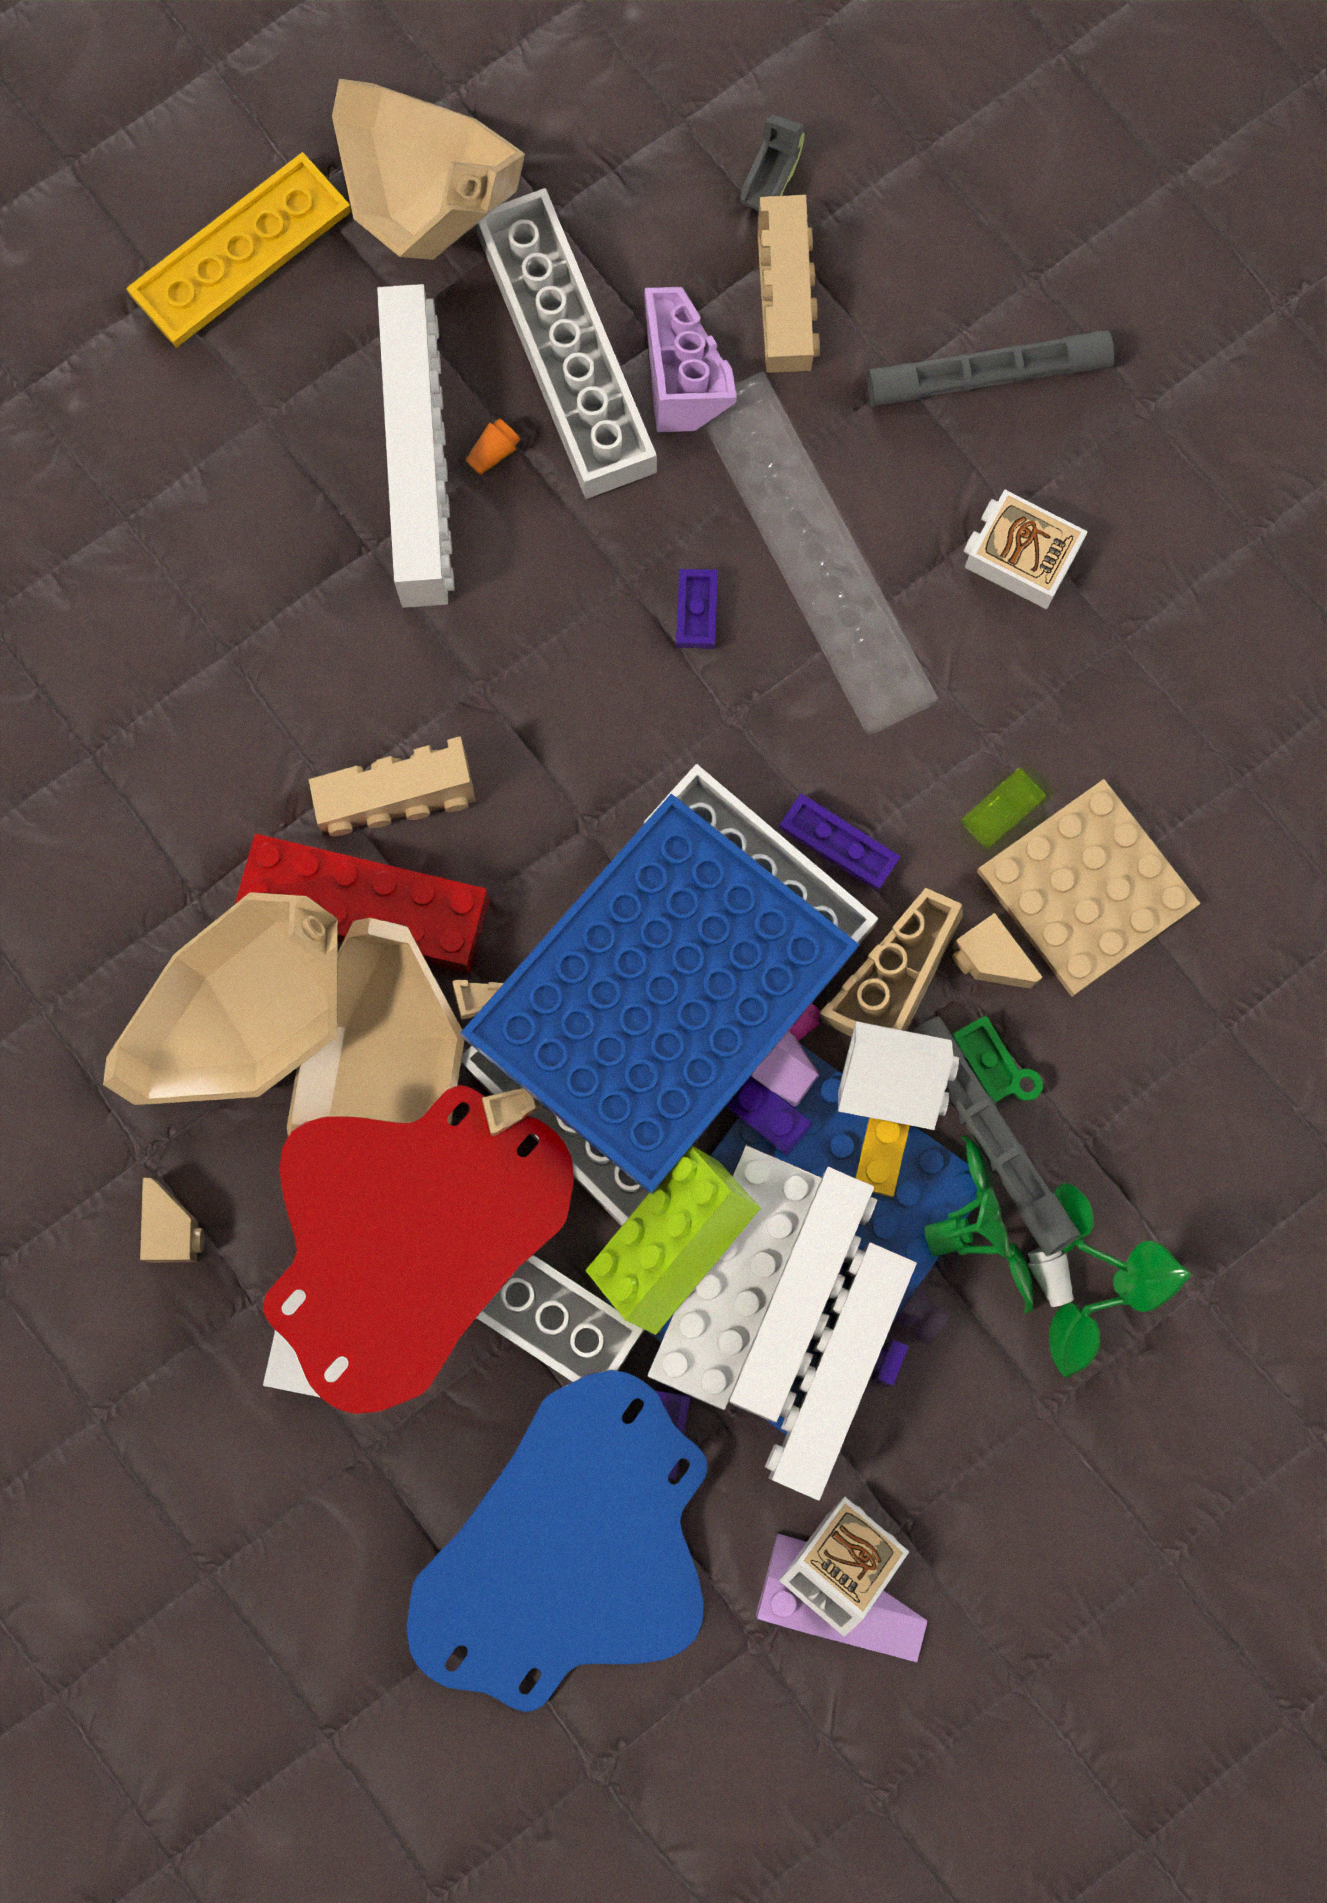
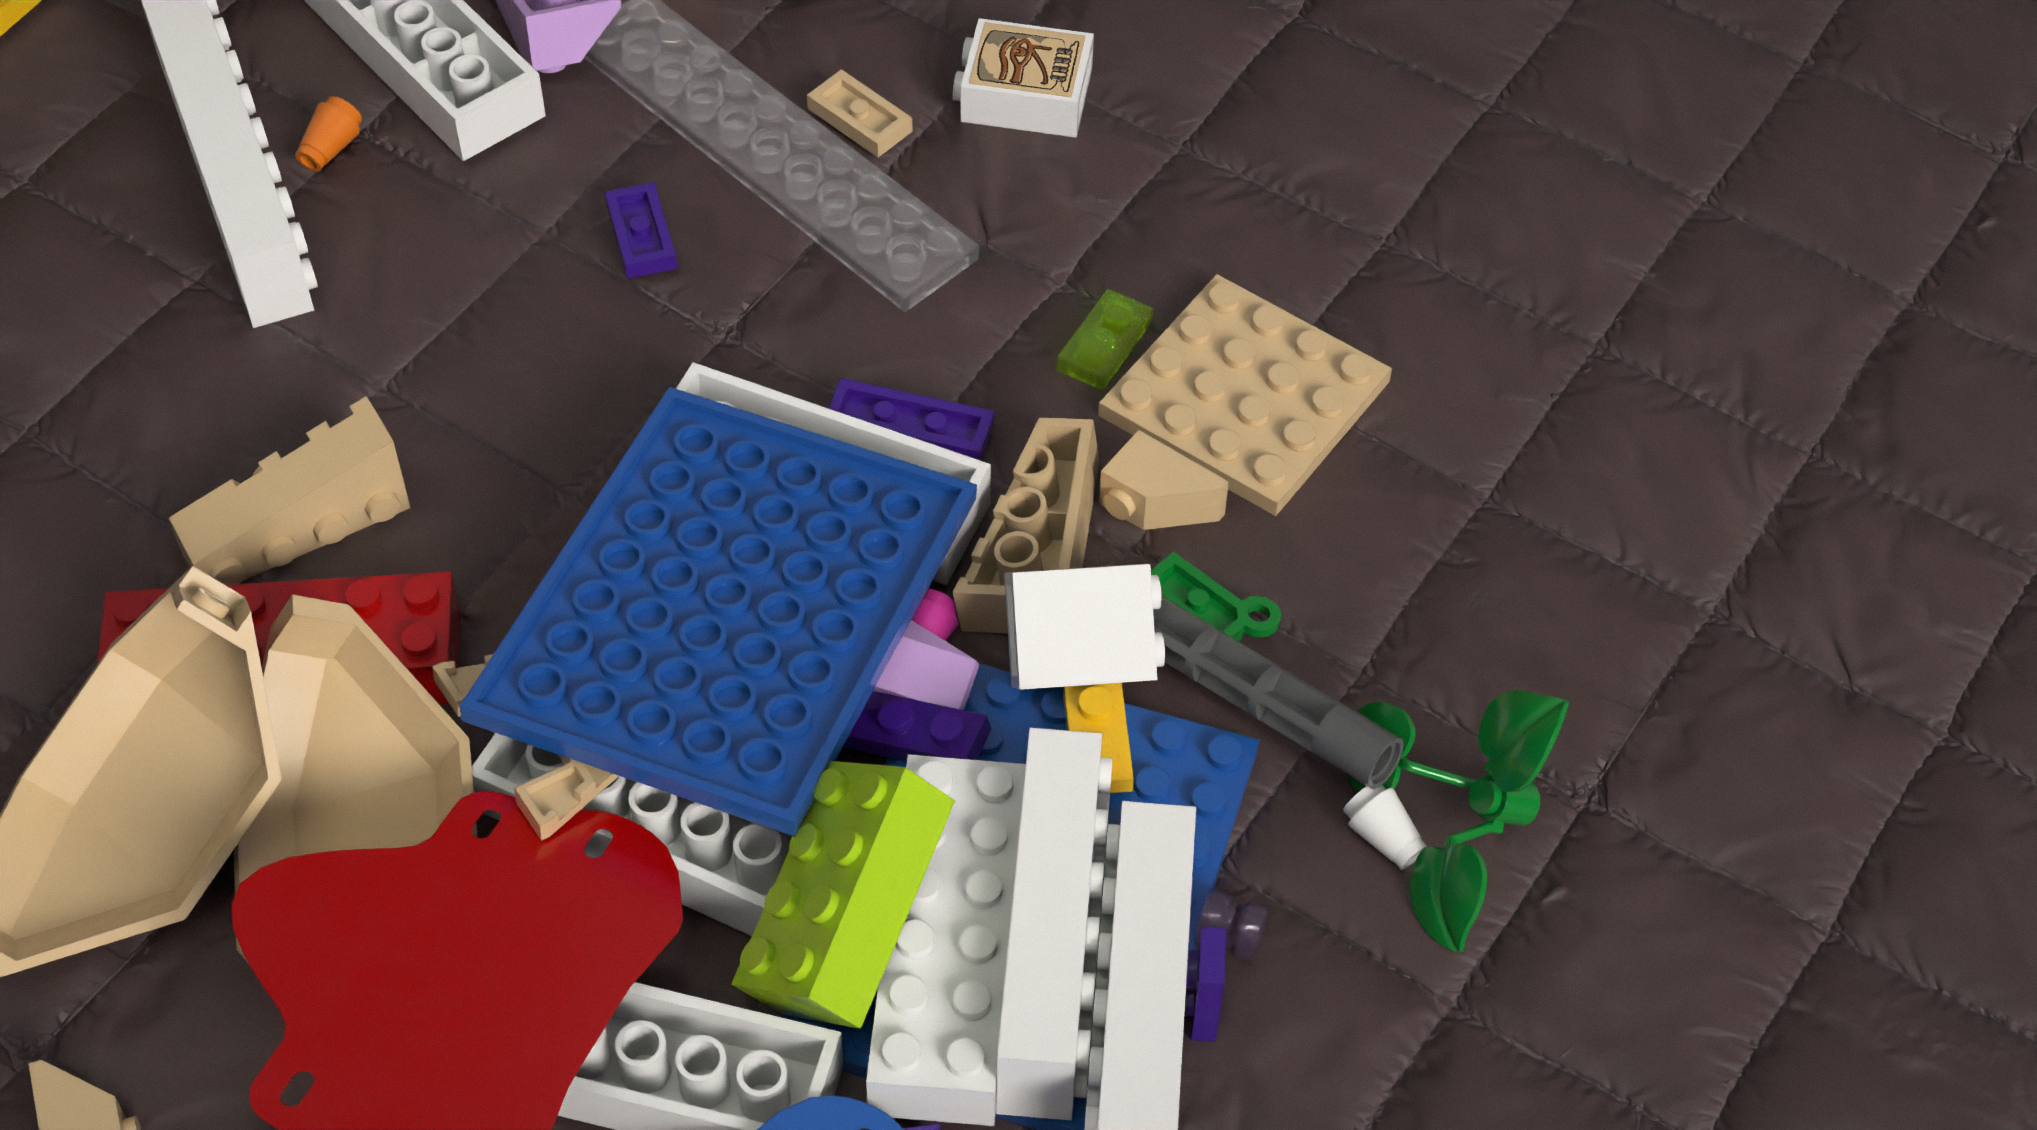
camera: 20 degrees left, 25 degrees down
green plant [925,1135,1033,1313] -> none
none -> tan plate [807,69,913,158]

